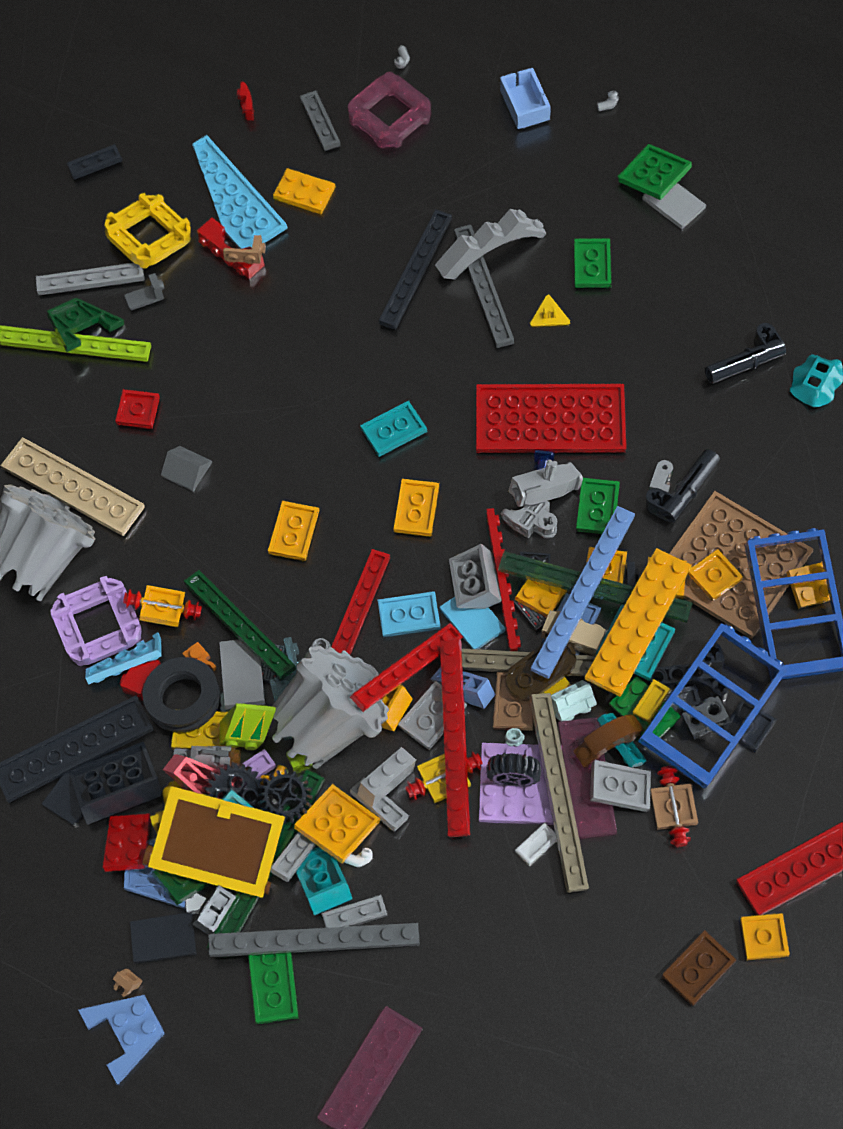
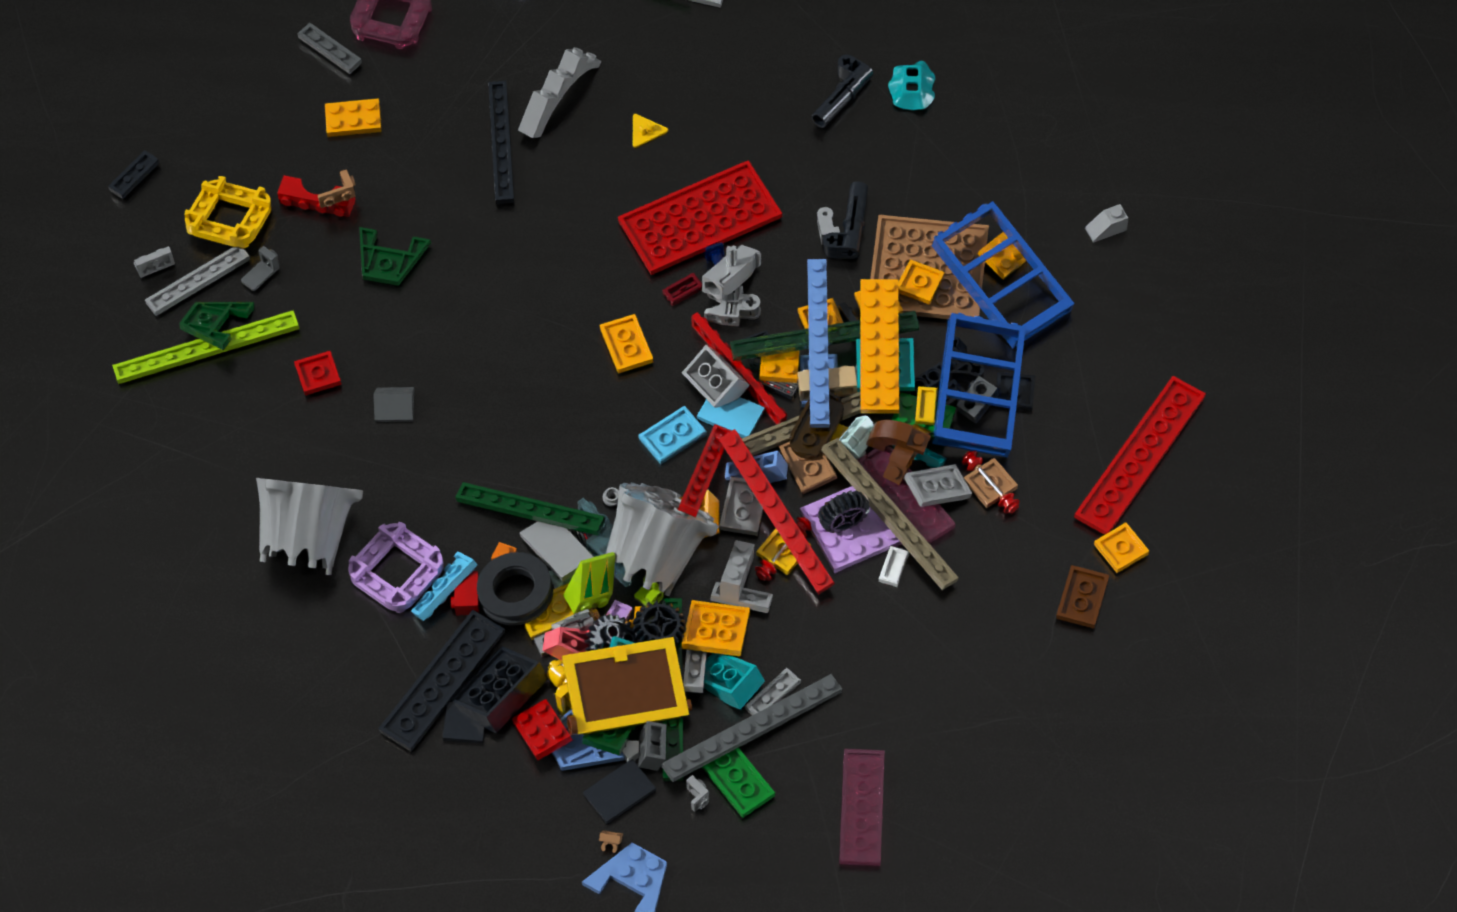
camera: 30 degrees left, 5 degrees down
tan plate [1,437,145,536] -> none
light orange plate [123,585,202,627] -> none
medium azure wing [193,135,287,249] -> none
red slope [237,82,254,120] -> none
light orange plate [268,501,319,561] -> none
red plate [332,549,390,655] -> none
white arm [344,848,372,867] -> none
teal plate [360,401,427,457] -> none
dark grey plate [454,225,514,348] -> none
light aqua plate [505,728,524,747] -> none
green plate [574,239,611,288] -> none
green plate [576,478,620,534] -> none
none -> light grey bracket [134,246,175,278]
none -> dark green wing [359,227,431,286]
none -> dark red tile [662,273,702,306]
none -> light grey bracket [686,775,709,812]
none -> reddish brown arch [866,420,931,455]

